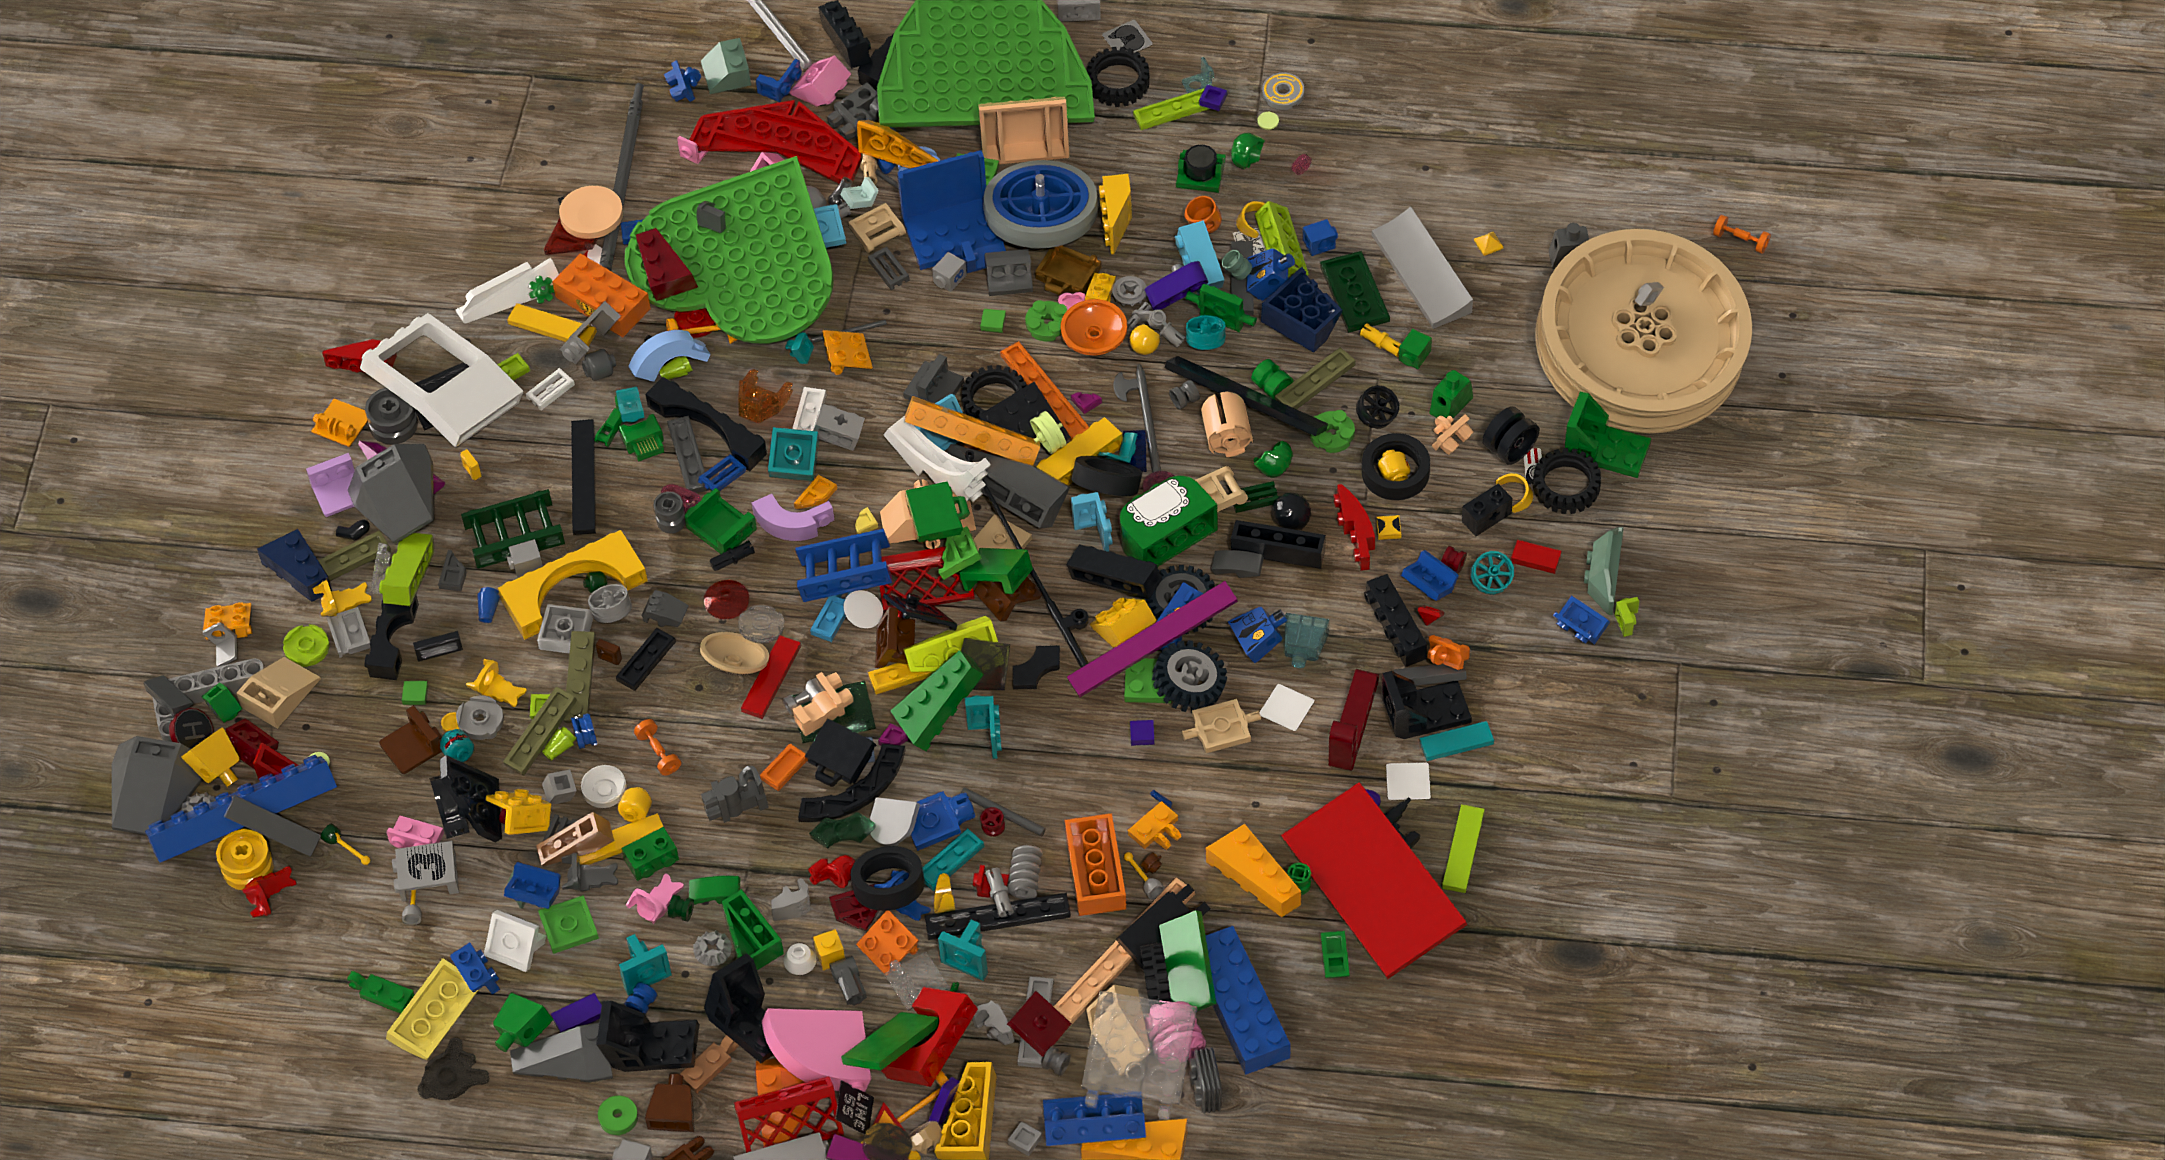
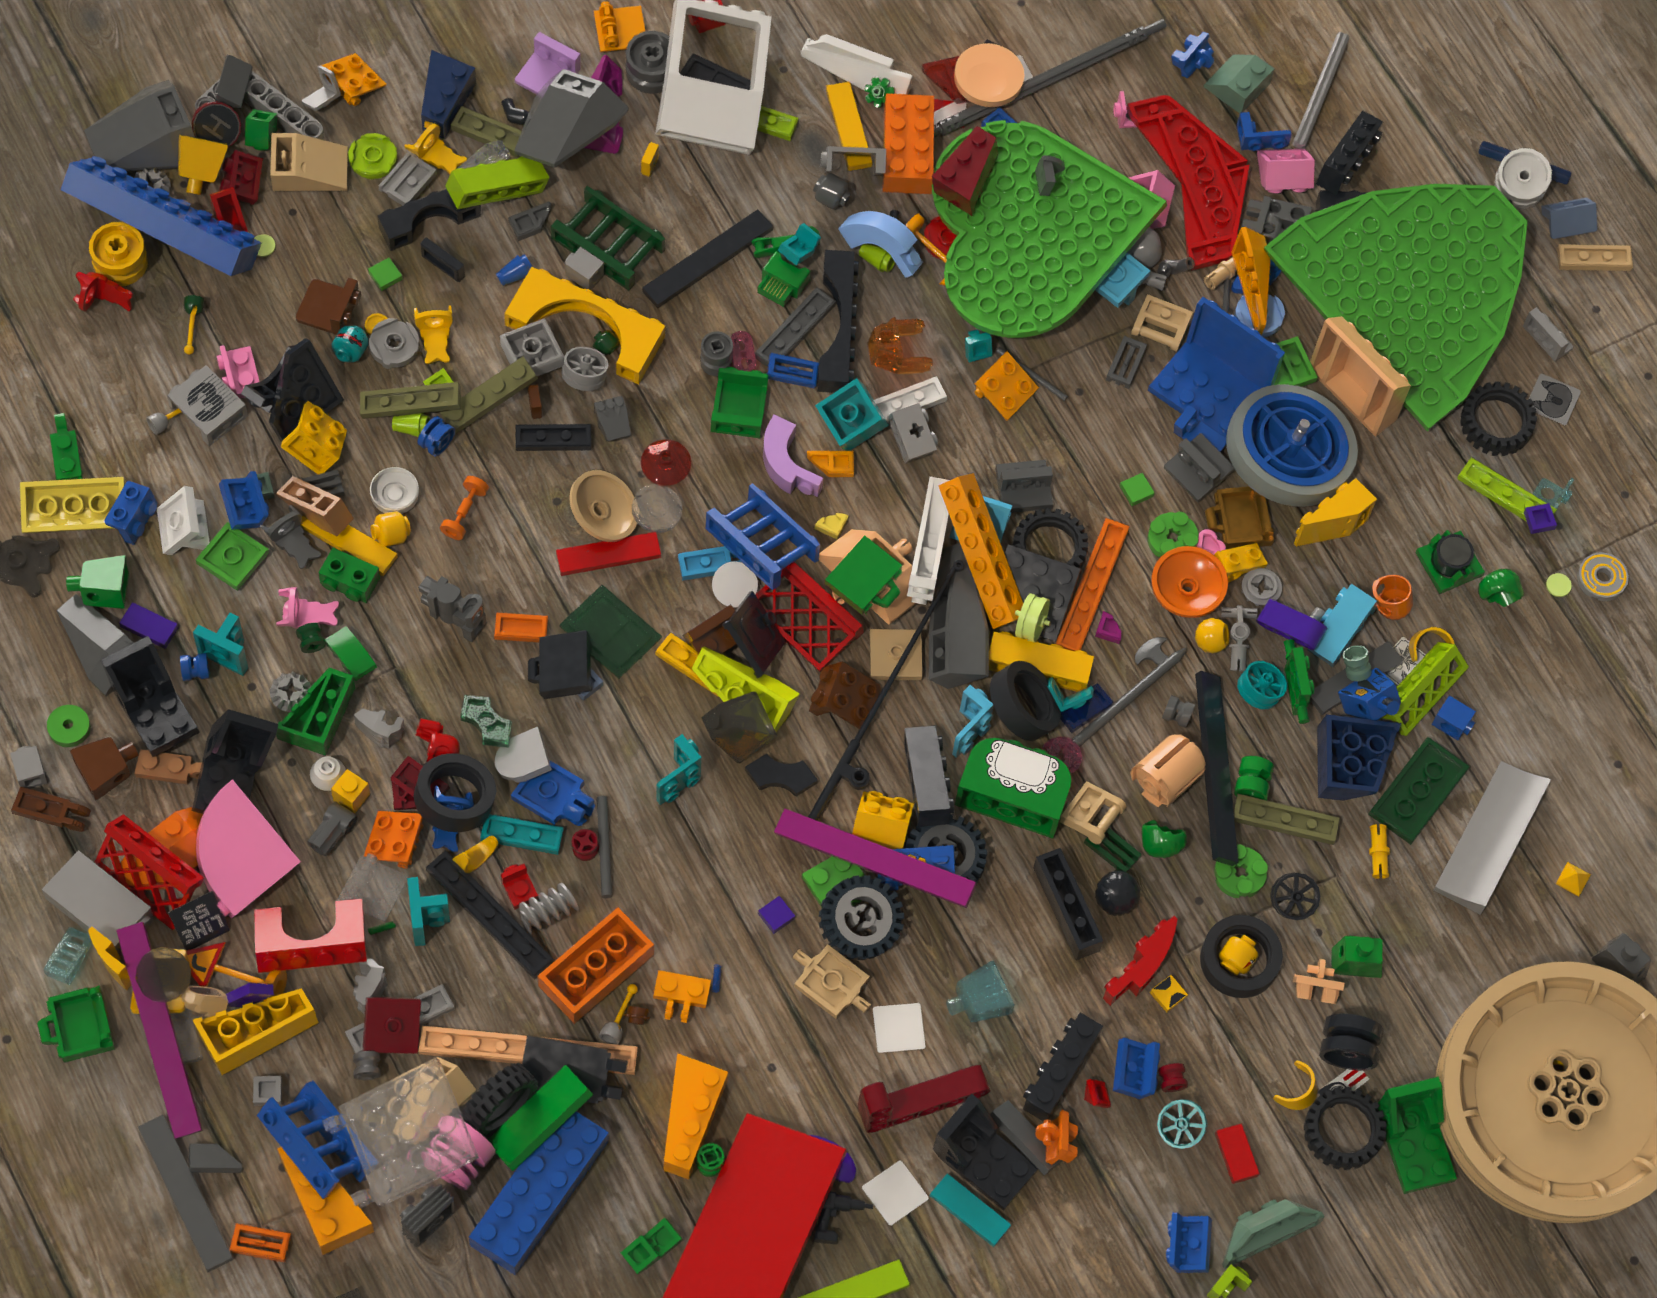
camera: 45 degrees right, 10 degrees up
dark grey tile [224,795,321,857] -> none
white tile [526,368,575,410] -> none
light grey brick [542,770,577,805] -> none
black axle [710,540,755,571] -> none
light nougat hips [783,672,854,736] -> none
black tile [798,744,906,822] -> none
light aqua bracket [840,177,878,209] -> none
green tile [841,1012,939,1071] -> none
magenta tile [878,723,909,746] -> none
green wedge [890,650,984,751] -> none
light grey brick [932,252,967,292] -> none
bright green wing [939,526,982,580] -> none
green panel [959,548,1033,594] -> none
light grey pin [985,868,1014,917] -> none
dark grey slope [1211,550,1264,578] -> none
blue torso [1228,607,1288,663] -> none
clear pink tile [1291,153,1312,175] -> none
green brick [1399,329,1432,369] -> none
black brick [1462,483,1513,536] -> none
light grey plate [1634,282,1664,306] -> none

